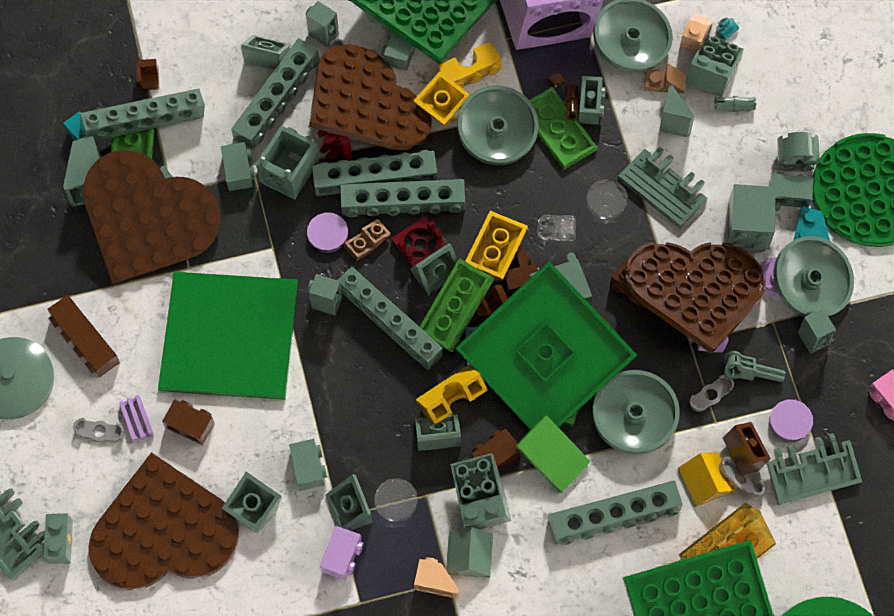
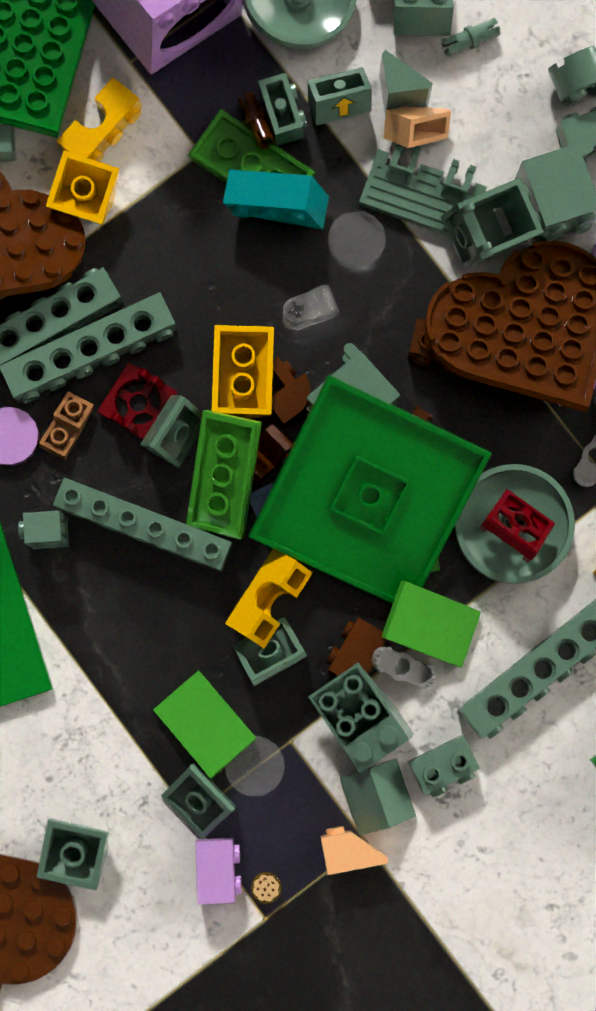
camera: 25 degrees left, 15 degrees up
sand green brick [289,439,327,491] -> none
sand green dish [457,85,539,165] -> none
reddish brown piece [548,72,565,88] -> none
medium nougat slope [644,64,685,94] -> none
none -> bright green tile [153,670,257,779]
none -> teal wedge [223,170,329,230]
none -> tile [251,872,282,904]
none -> sand green brick [307,67,372,125]
none -> light grey piece [372,647,436,689]
none -> light nougat slope [383,106,451,148]
none -> sand green brick [407,735,480,798]
none -> sand green container [441,177,544,270]
none -> dark red piece [479,489,555,563]

